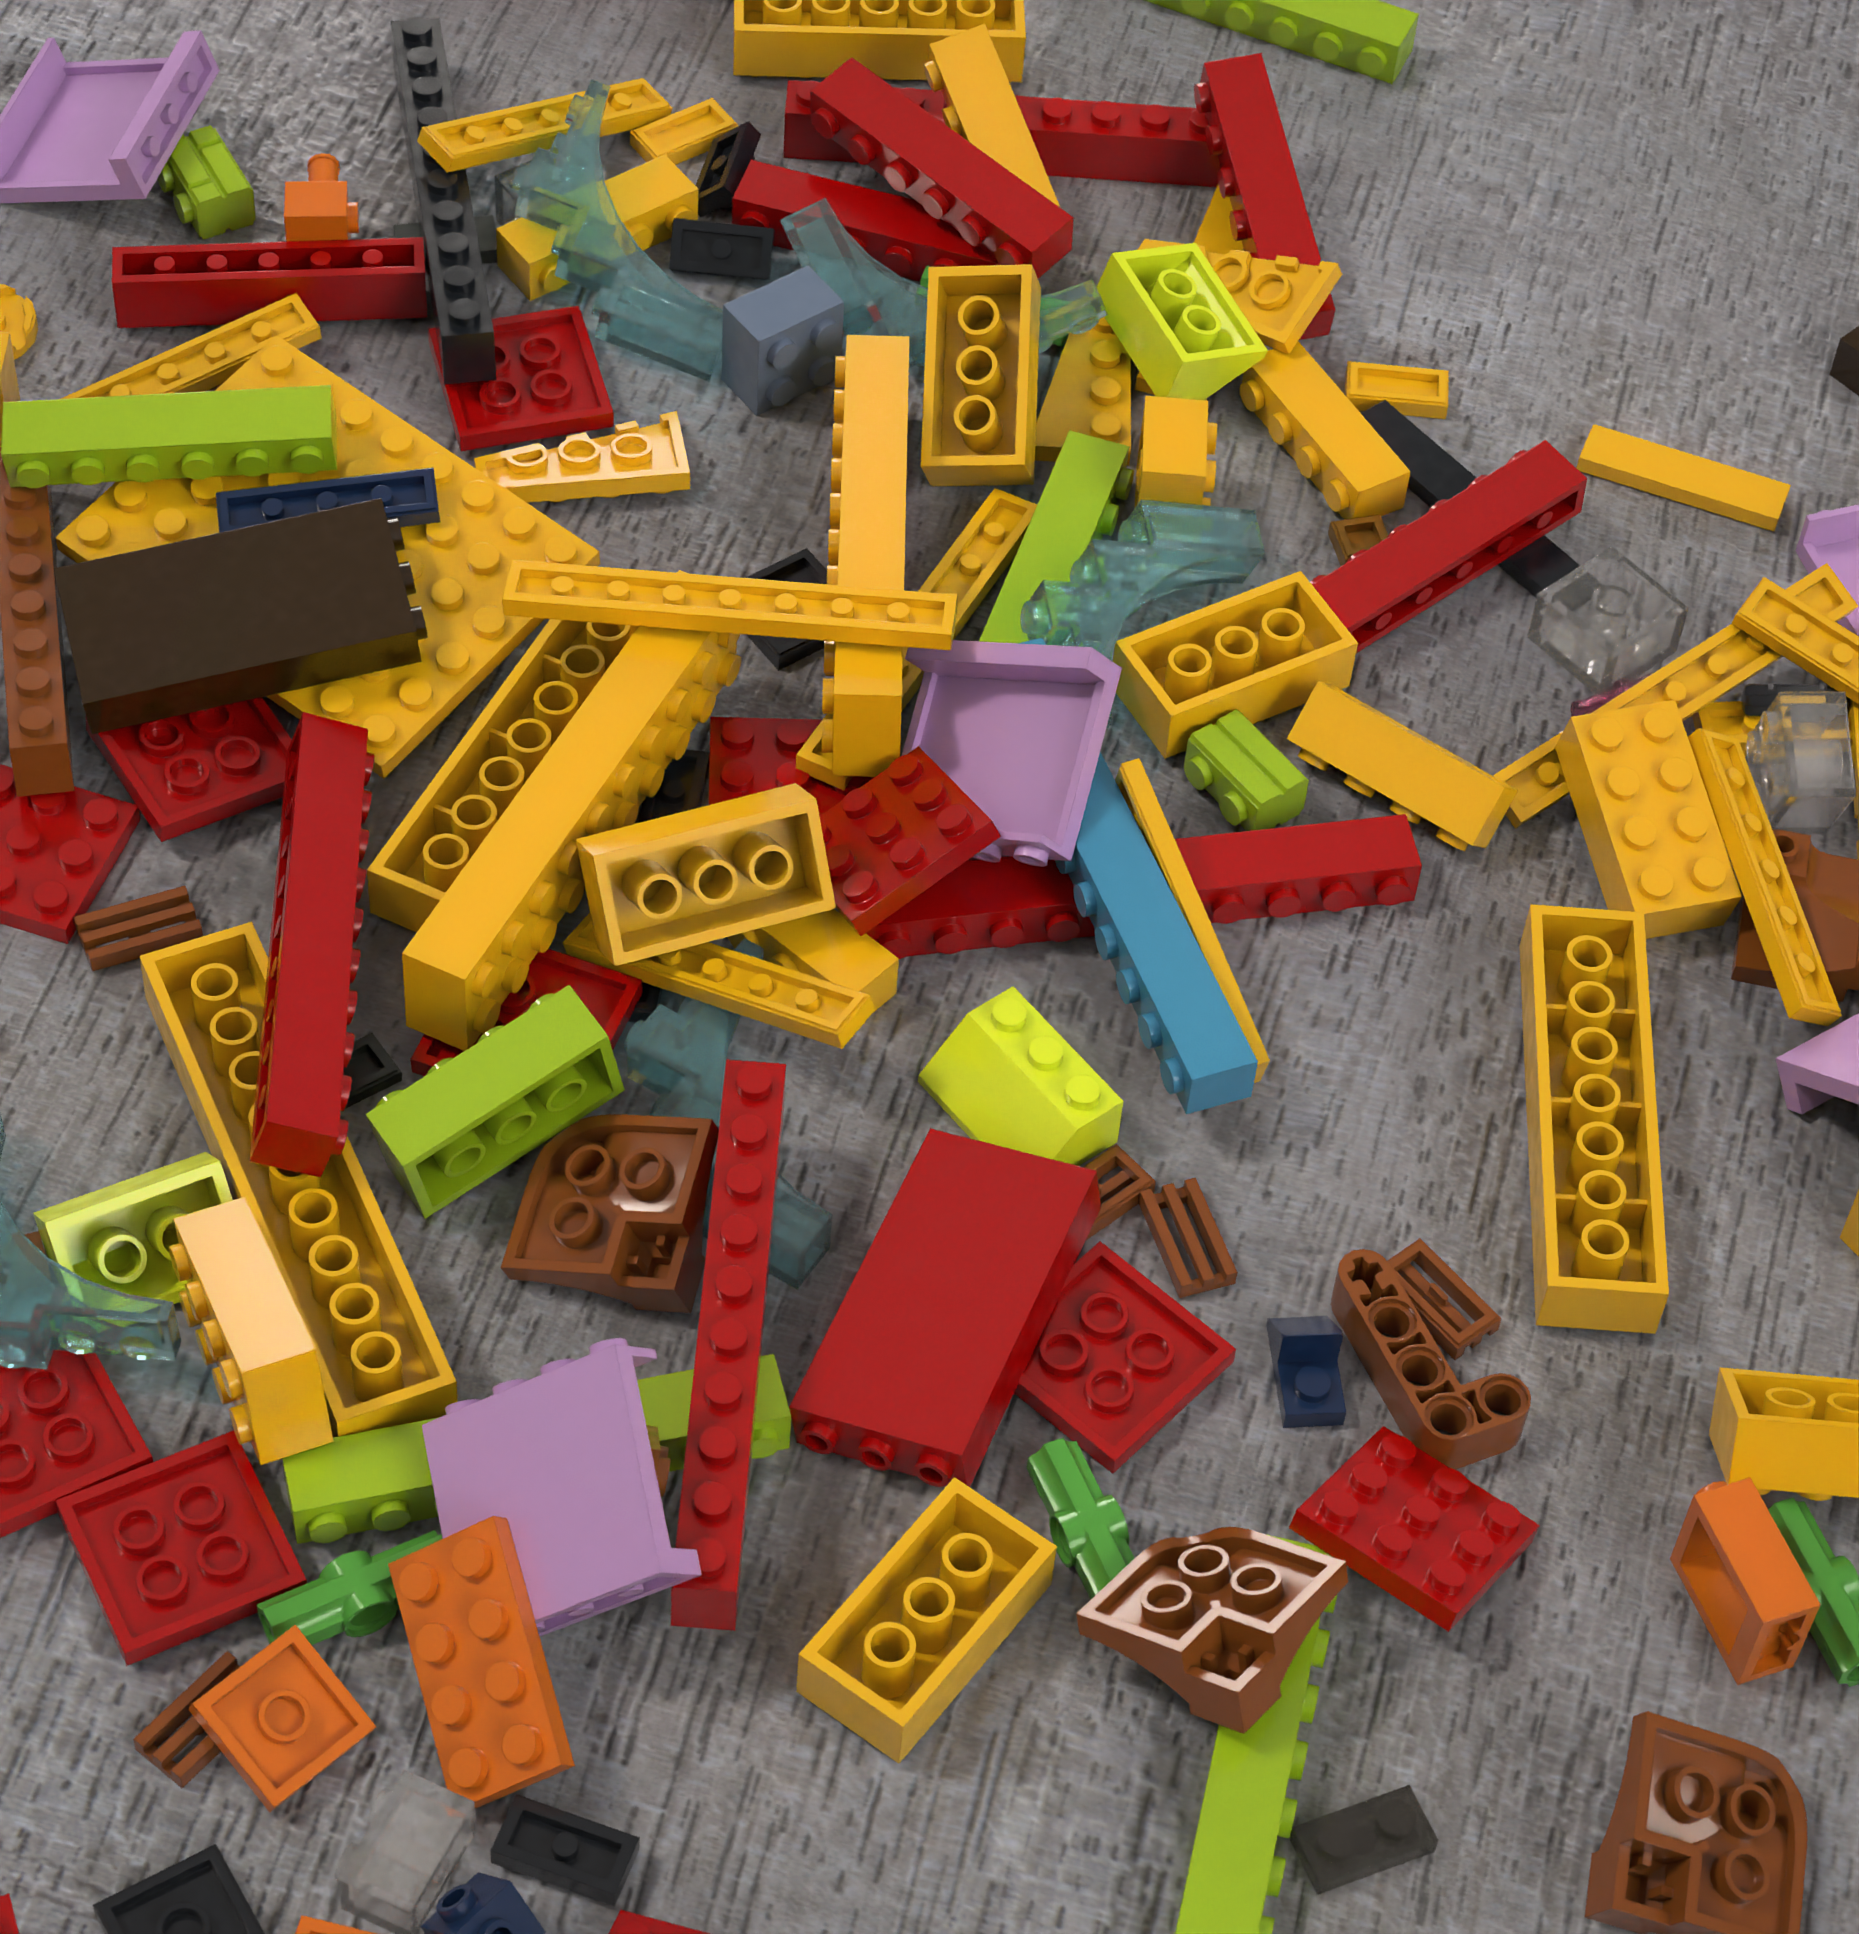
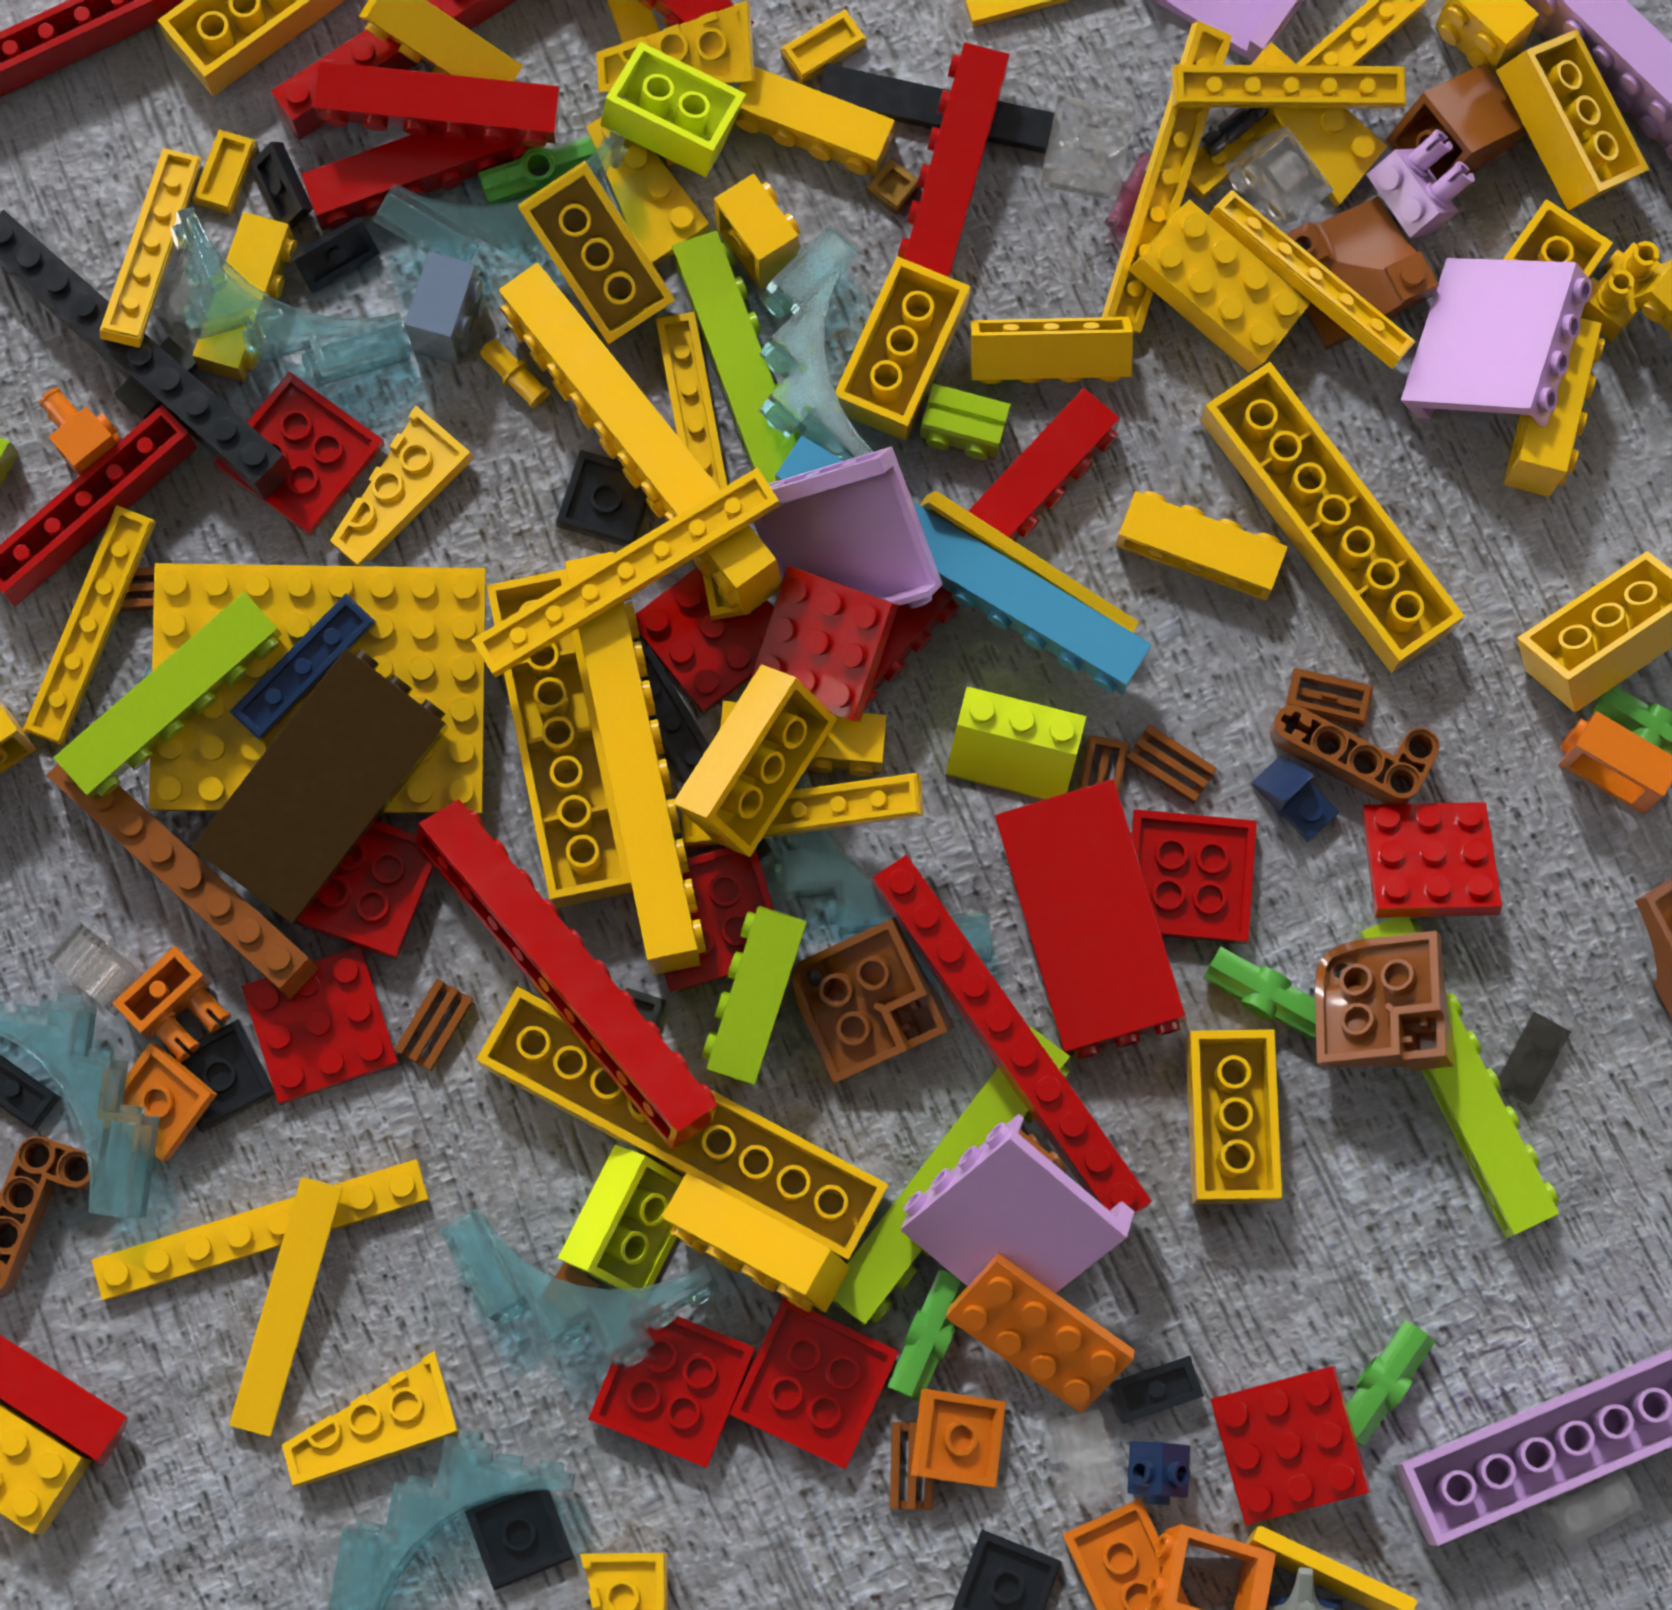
camera: 35 degrees left, 25 degrees up
none -> yellow axle [480,338,550,408]
none -> yellow brick [1115,491,1288,601]

